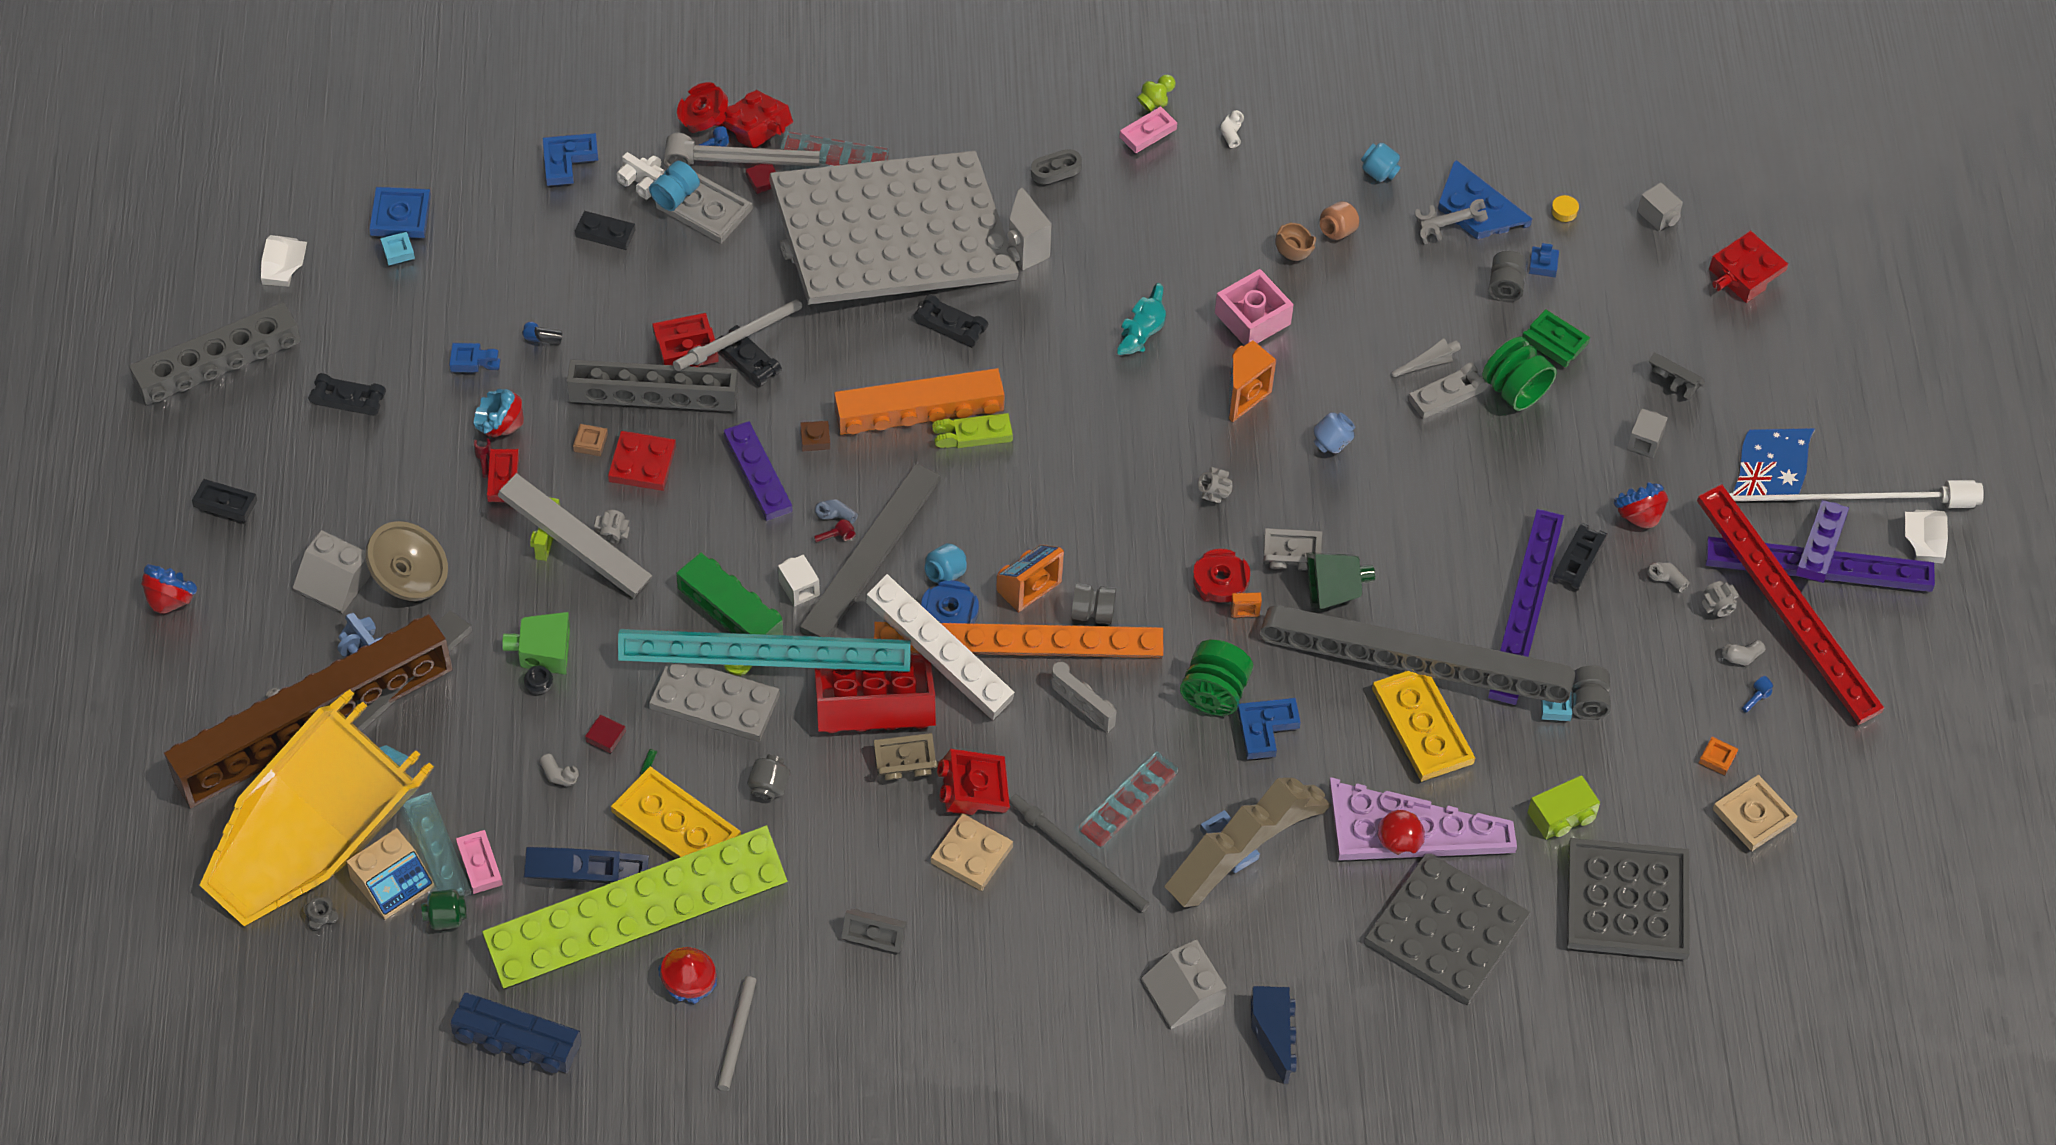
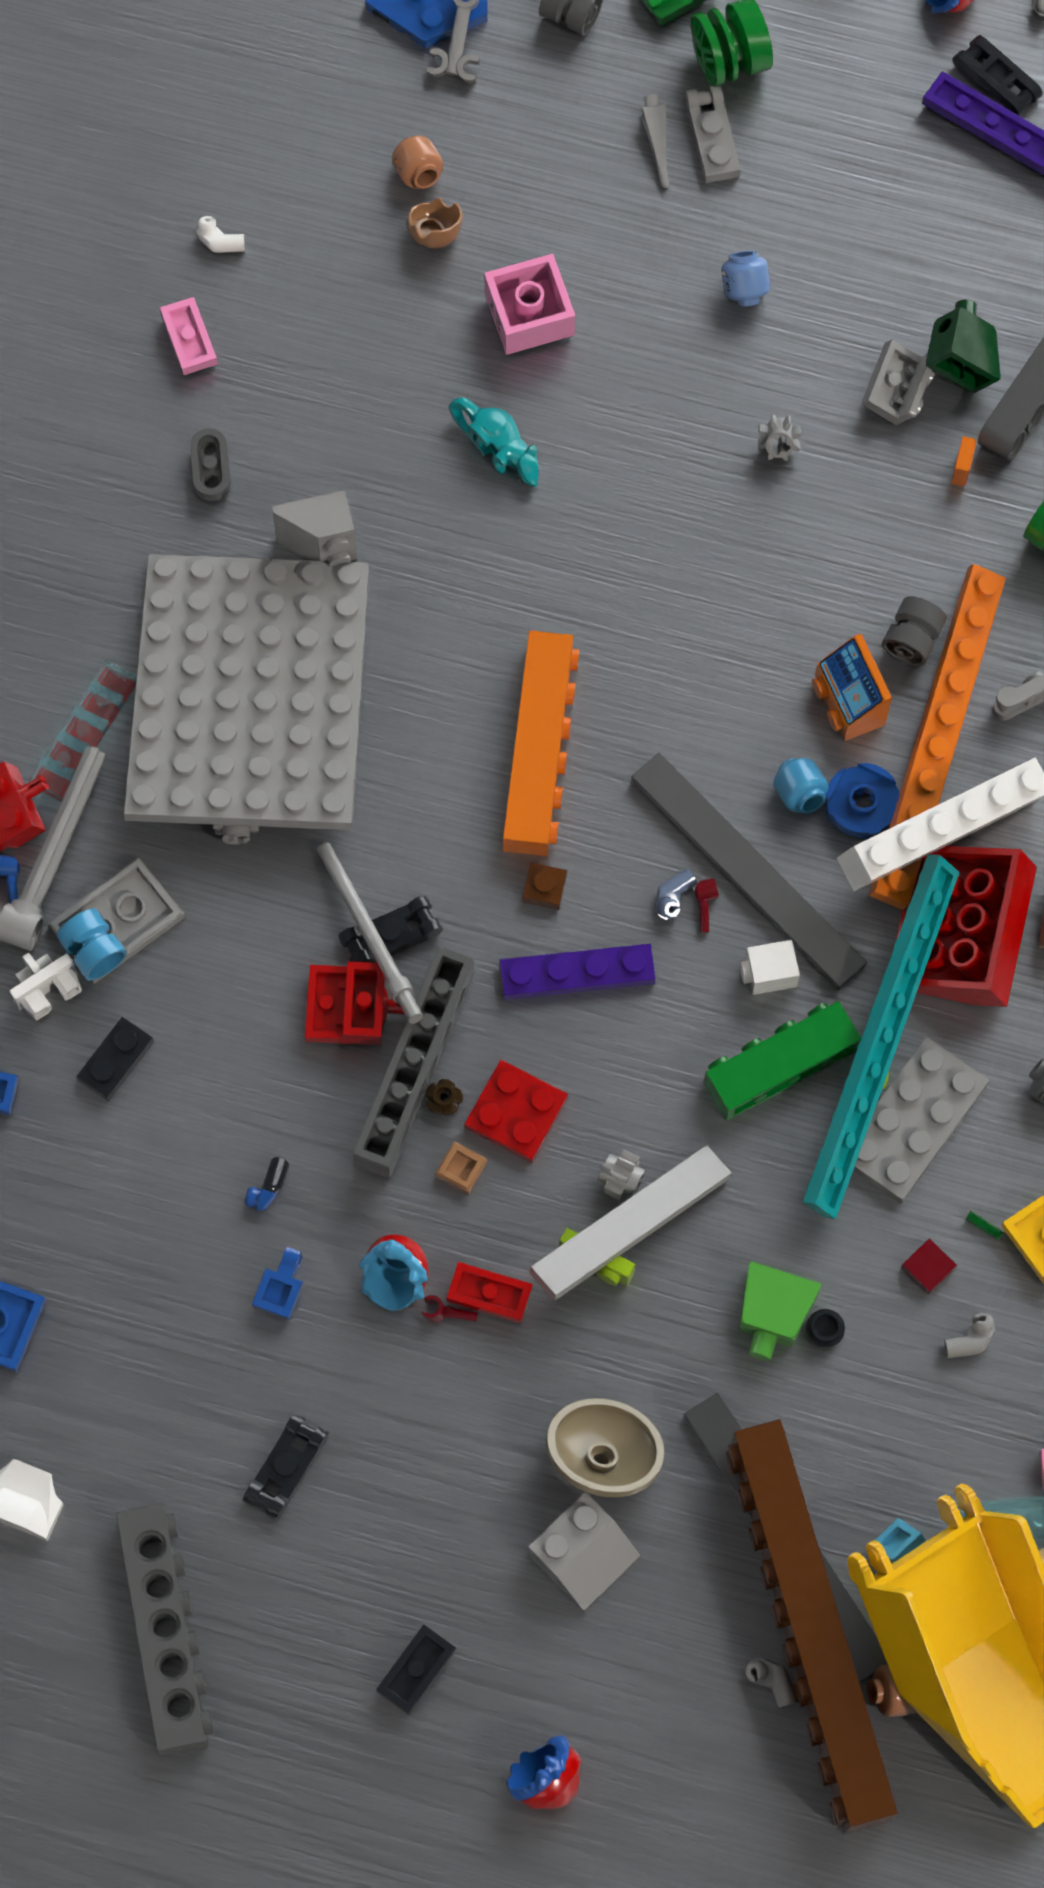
camera: 70 degrees left, 15 degrees up
medium blue hips [337,613,383,656] -> none
medium azure plate [380,232,415,266] -> none
dark red tile [746,164,776,194] -> none
black plate [913,294,989,347] -> none
lime hinge [932,413,1013,448] -> none
lime animal [1137,74,1176,112] -> none
red plate [1193,549,1250,602] -> none
orange slope [1229,340,1276,422] -> none
dark azure head [1361,143,1401,182] -> none
none -> dark brown plate [425,1079,463,1116]

